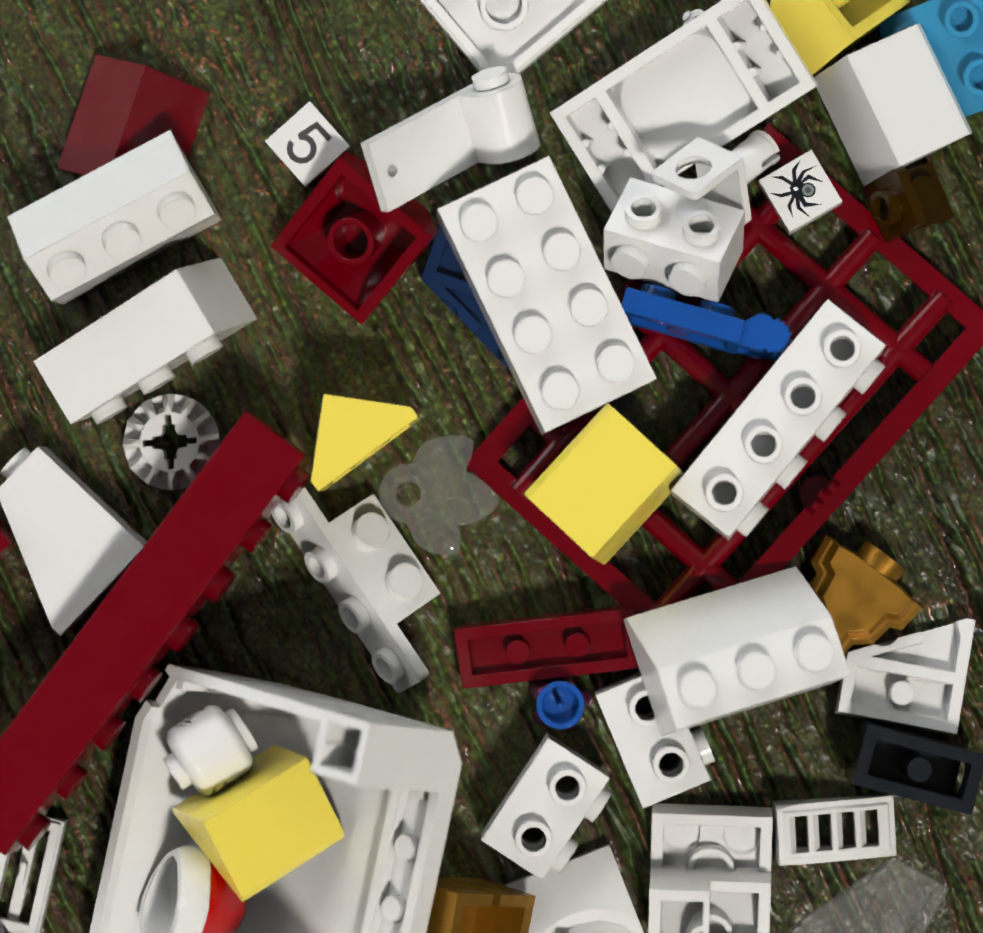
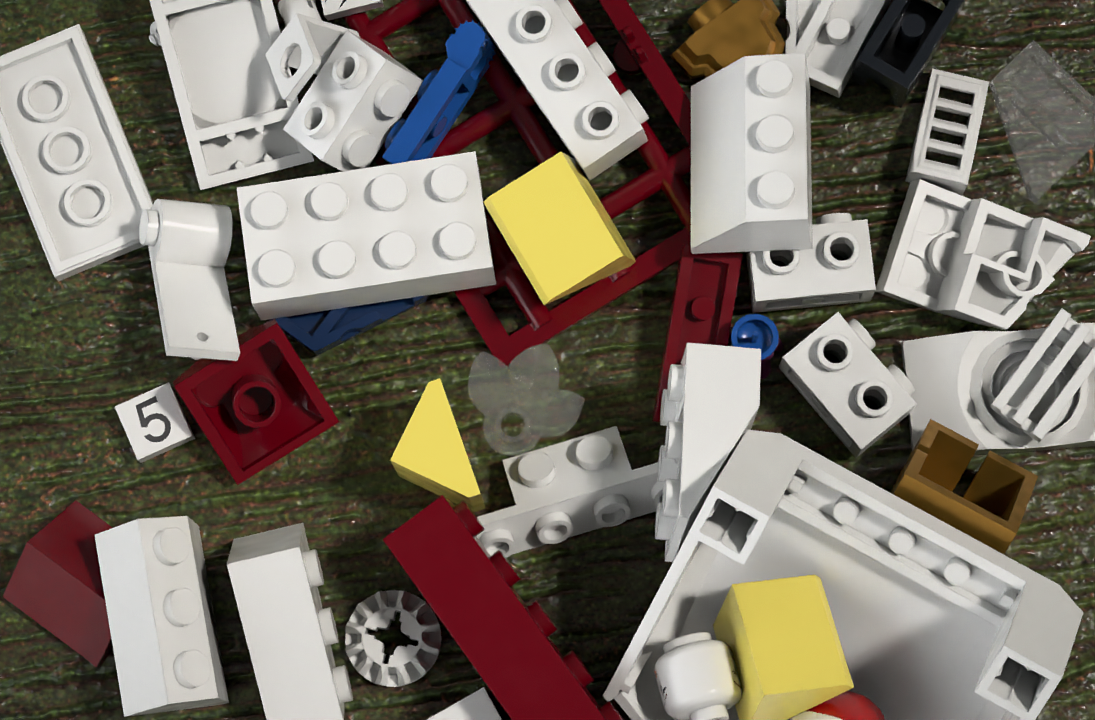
camera: 60 degrees left, 10 degrees down
none -> white slope [655,342,761,562]

